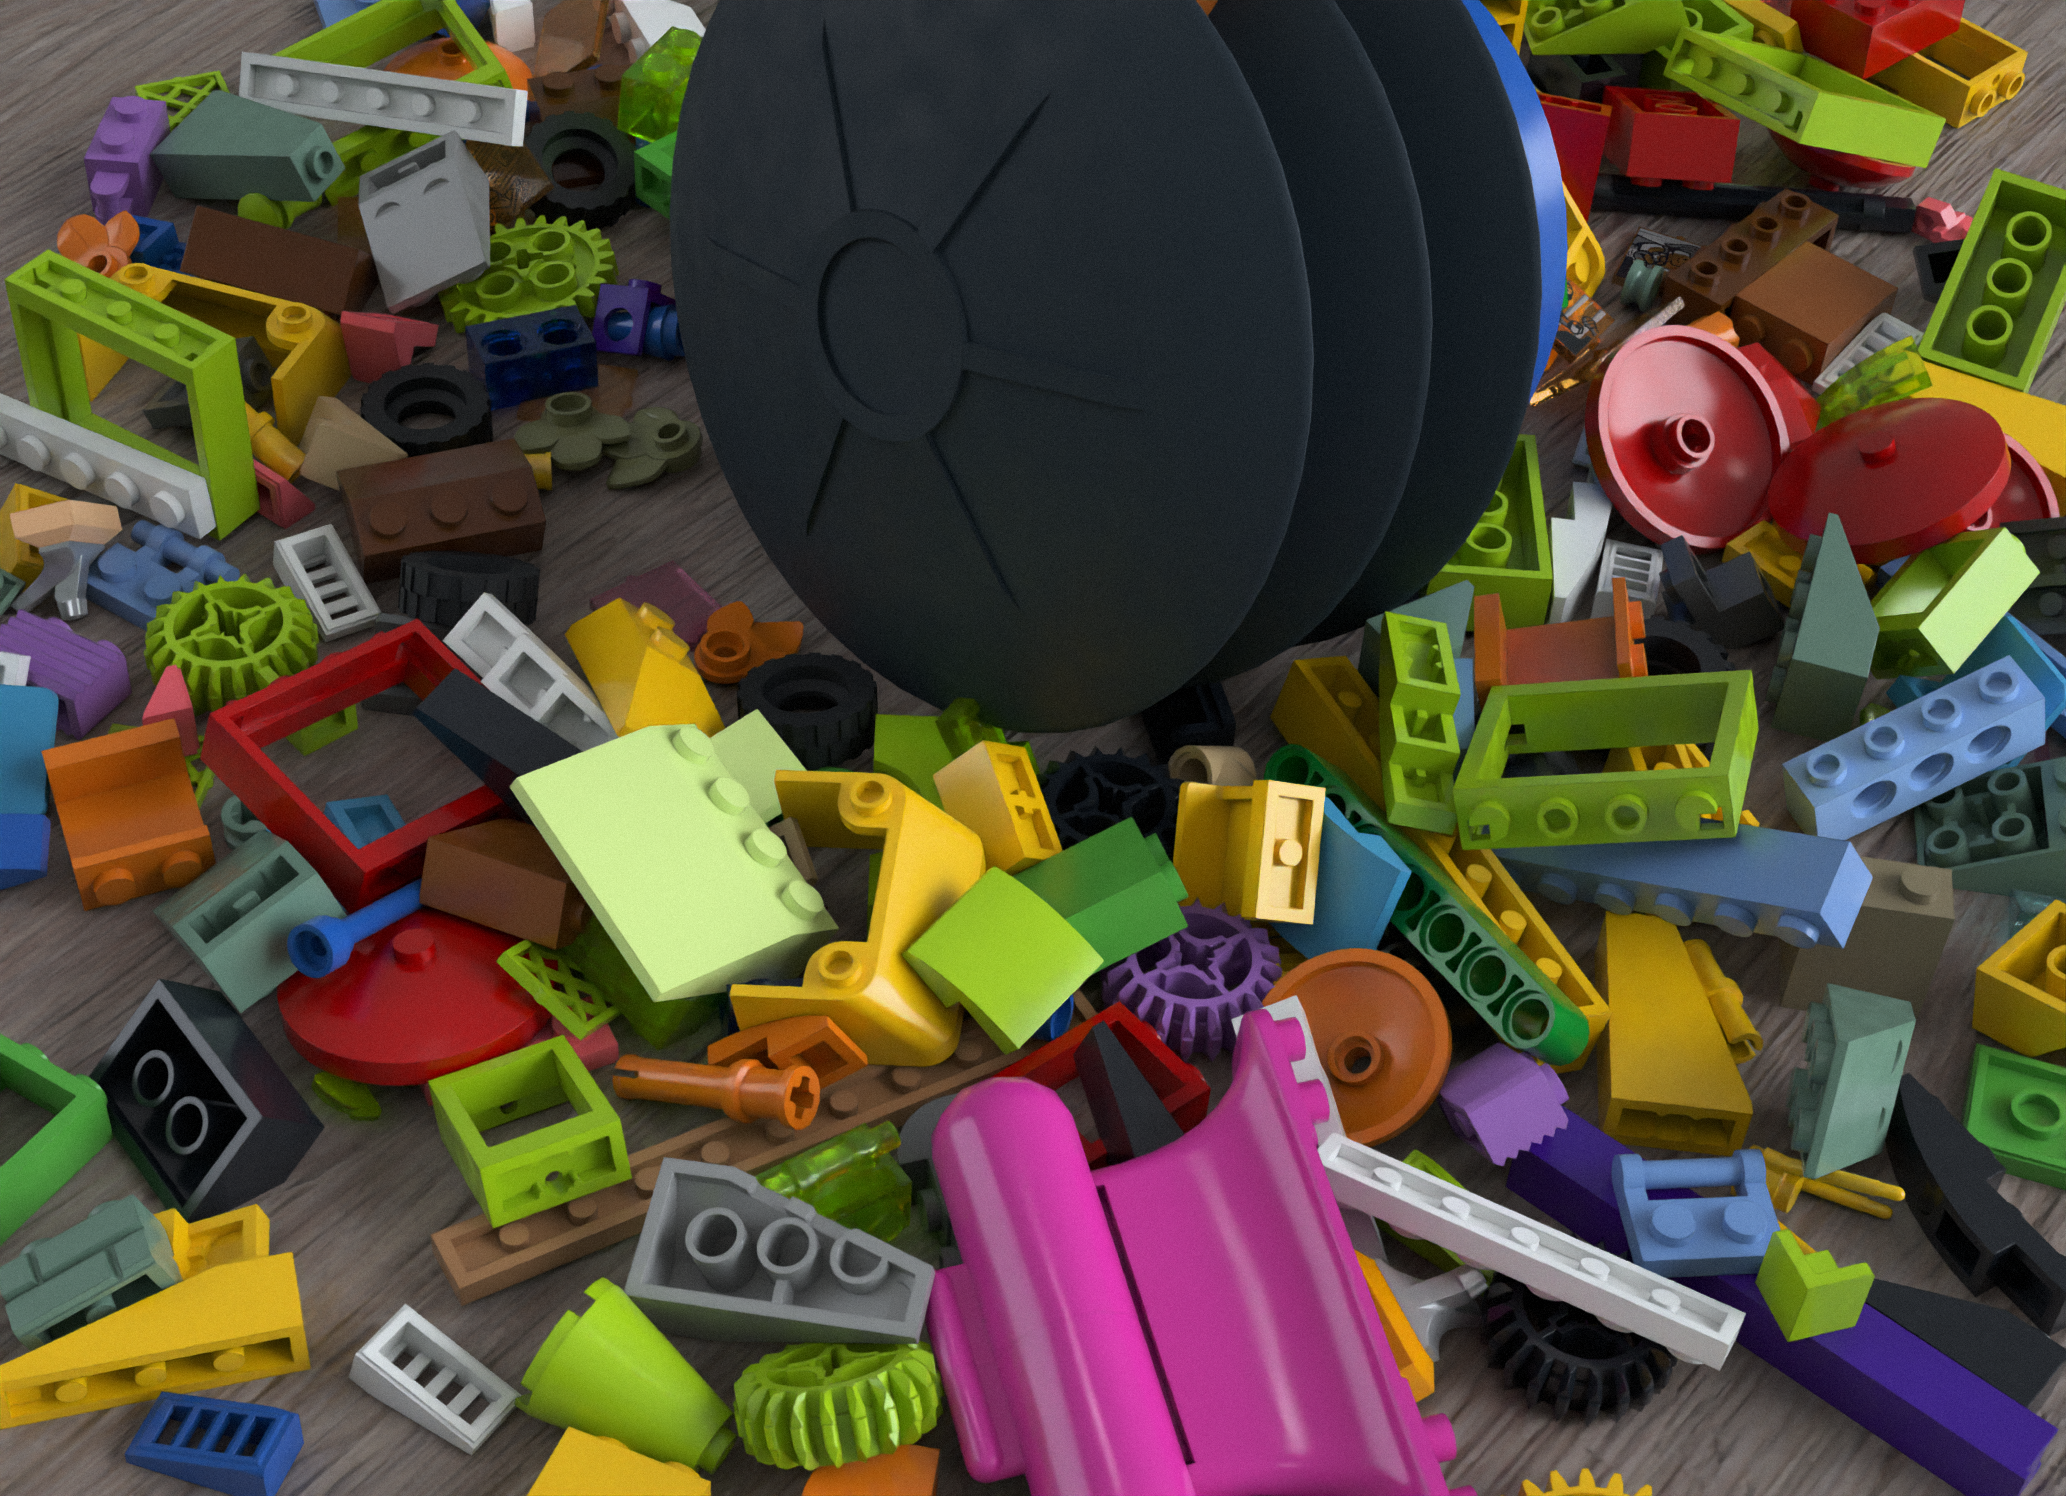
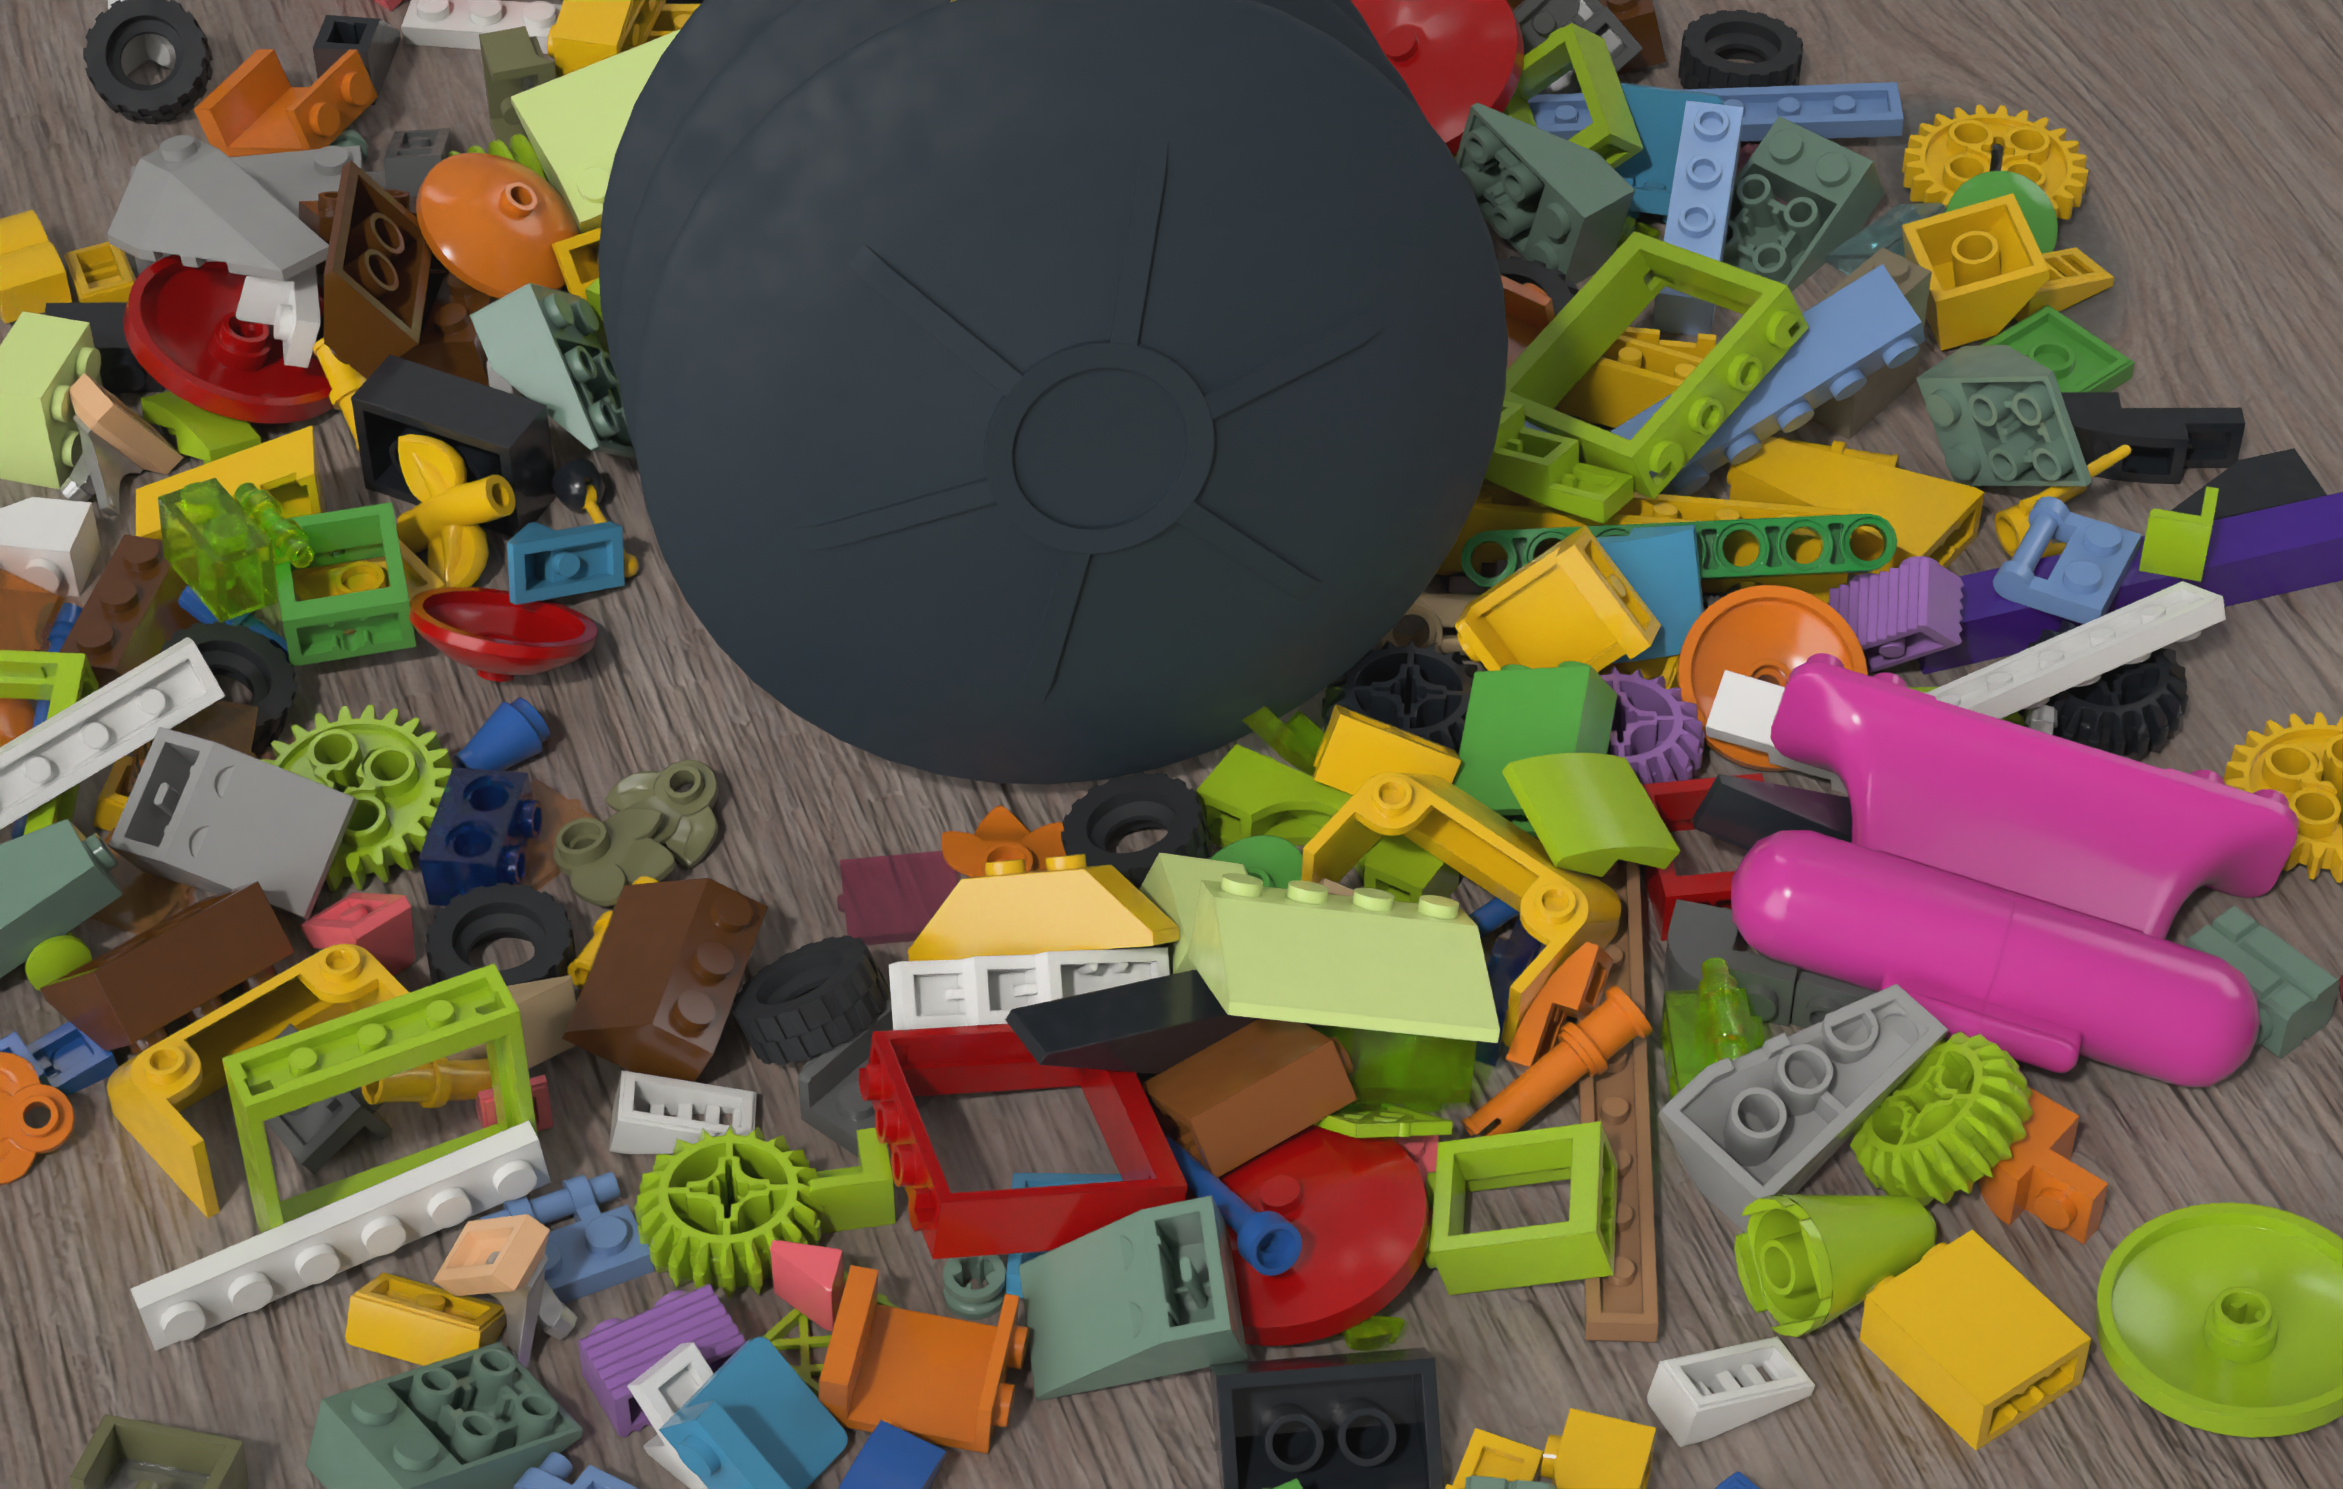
camera: 55 degrees left, 0 degrees up
dark purple bracket [590,279,676,356] -> none

